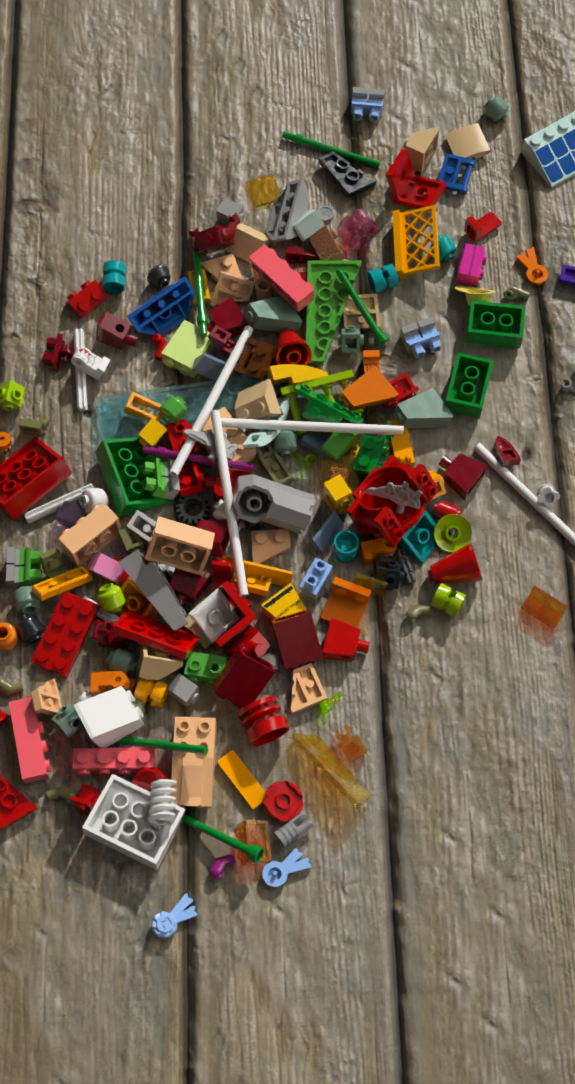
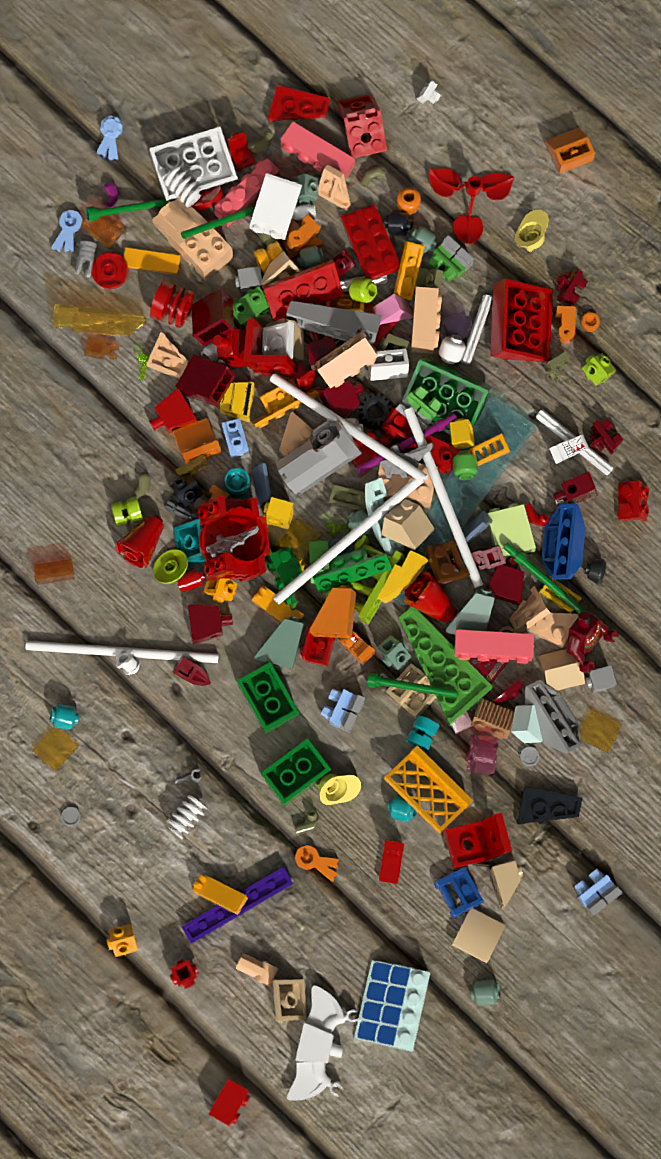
camera: 135 degrees right, 10 degrees up
teal wheel [102,260,126,294] -> none
green bar [282,131,381,169] -> none
clear orange tile [328,465,349,484] -> none
dark pink brick [456,243,487,286] -> none

